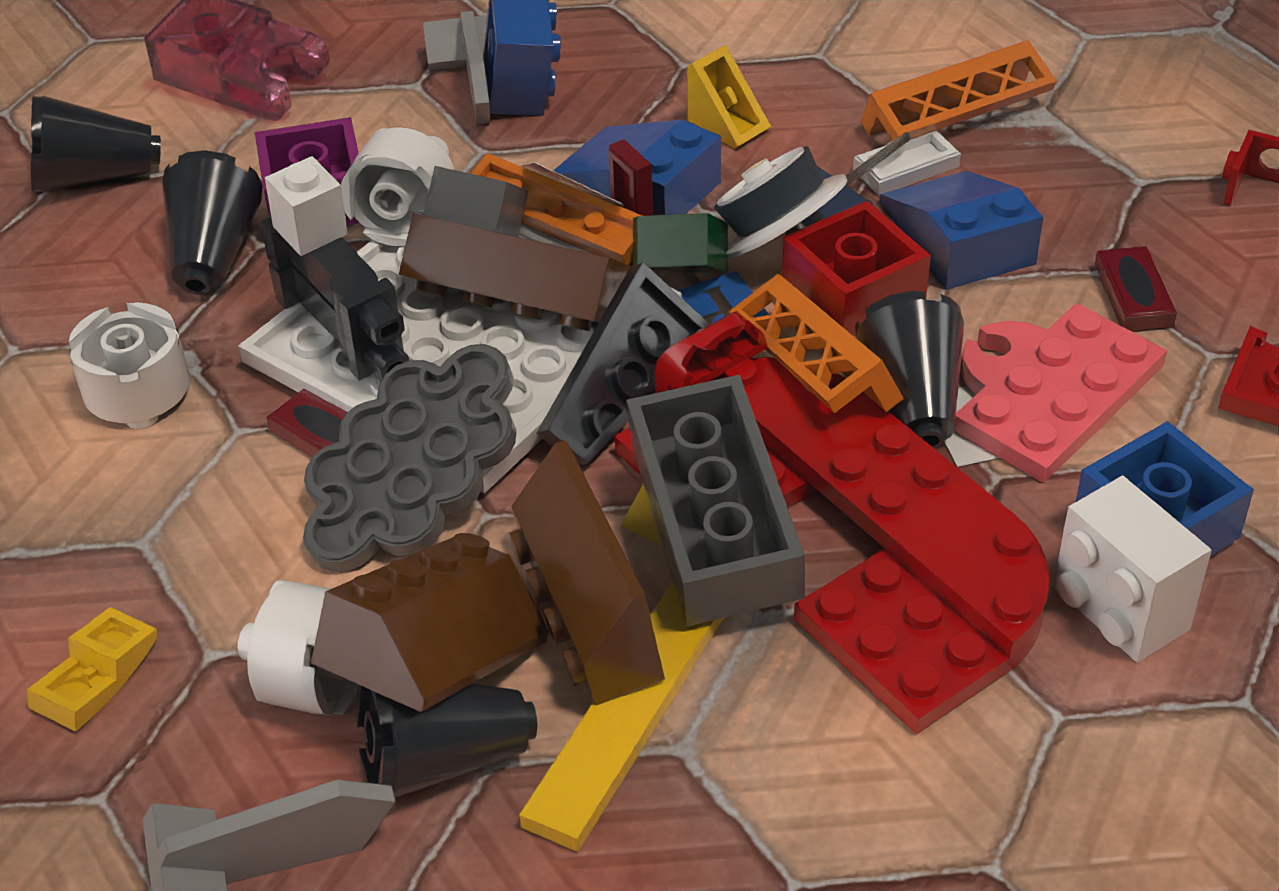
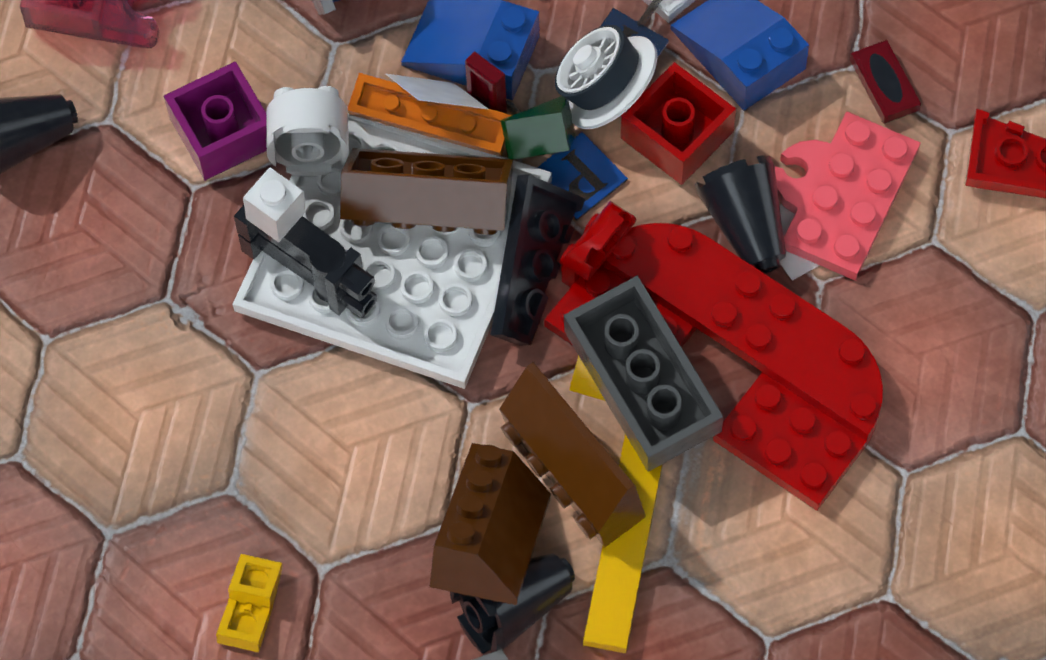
camera: 15 degrees left, 20 degrees up
white brick [69,302,191,429] -> none
black cone [162,150,263,295] -> none
white brick [238,579,359,716] -> none
dark red tile [266,388,347,457] -> none
dark grey plate [303,344,517,572] -> none
dark grey slope [423,166,528,237] -> none
orange fence [729,273,904,413] -> none
white brick [1053,475,1212,663] -> none
blue brick [1076,421,1254,556] -> none

